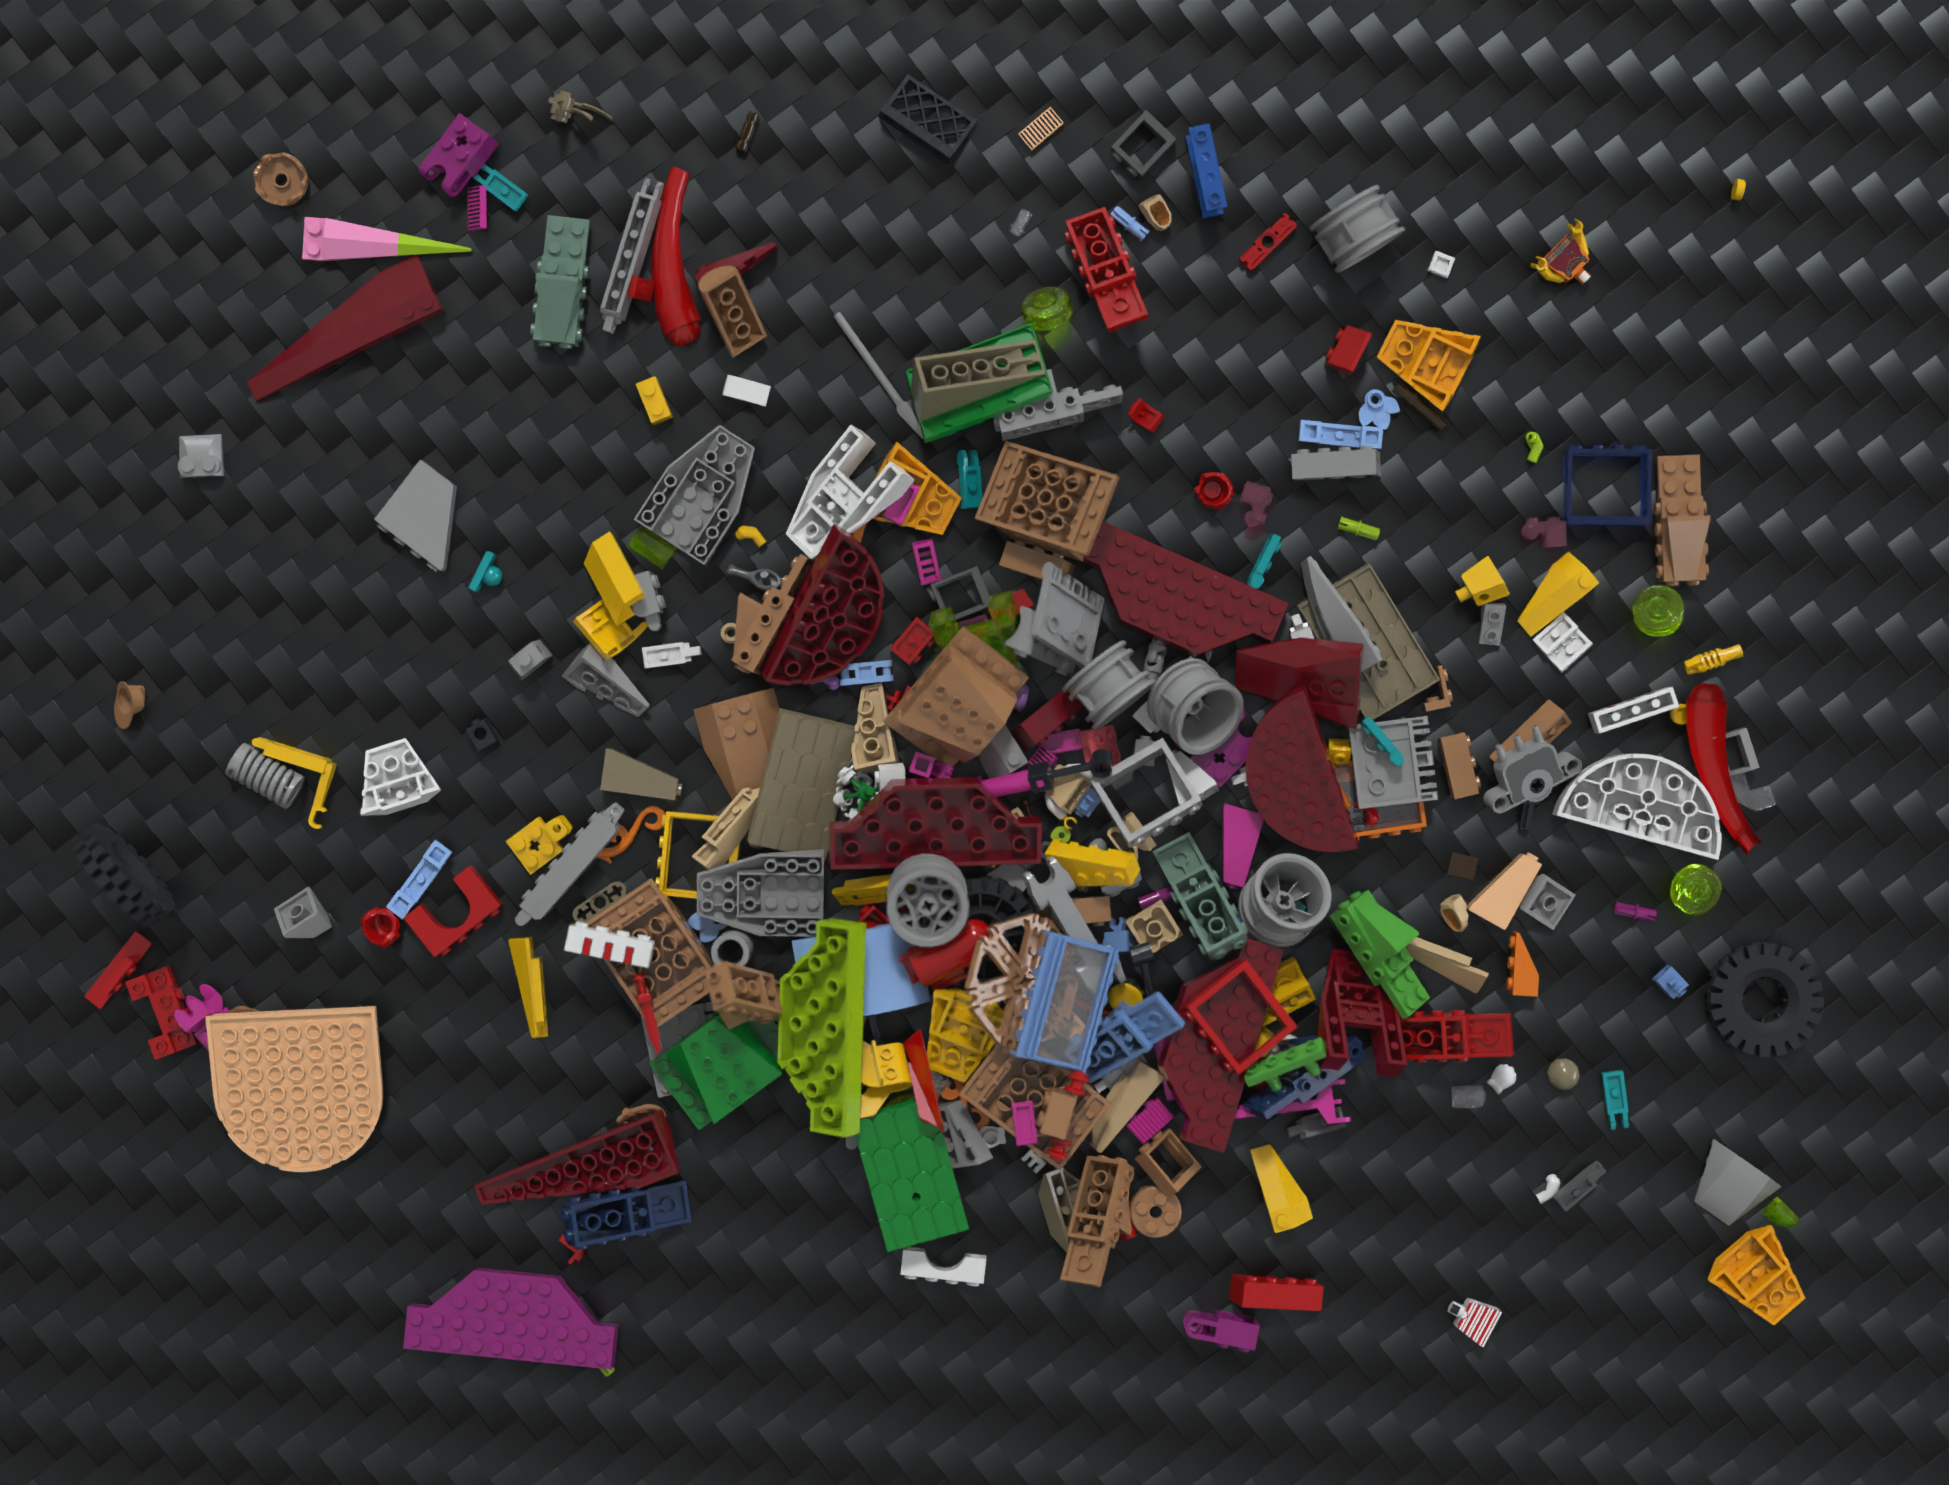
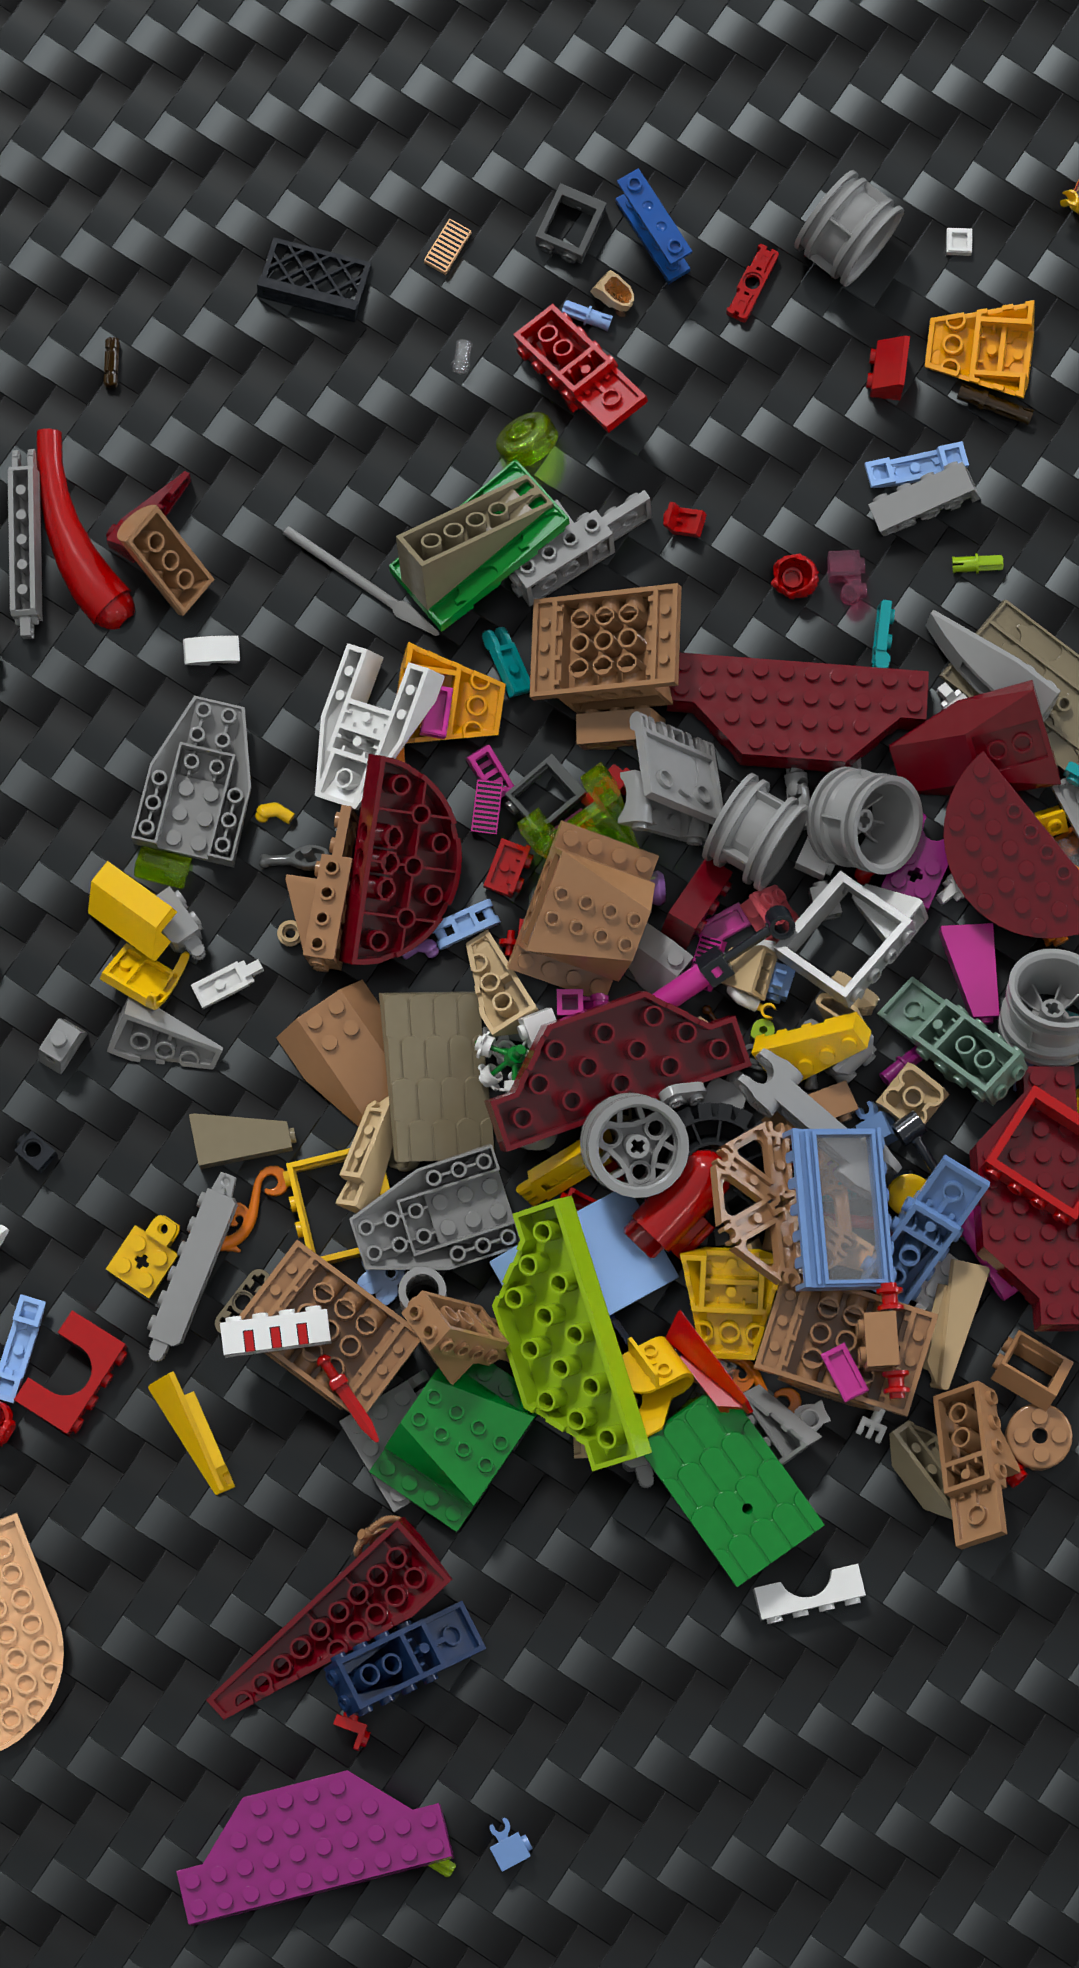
camera: 20 degrees left, 10 degrees down
red bracket [628,276,655,302] -> none
yellow brick [636,376,673,425] -> none
dark pink brick [1126,1096,1174,1144] -> none
light blue plate [1359,389,1400,430] -> none
none -> tile [471,779,503,834]
none -> medium blue brick [489,1818,533,1872]
none -> light grey plate [659,1082,707,1108]

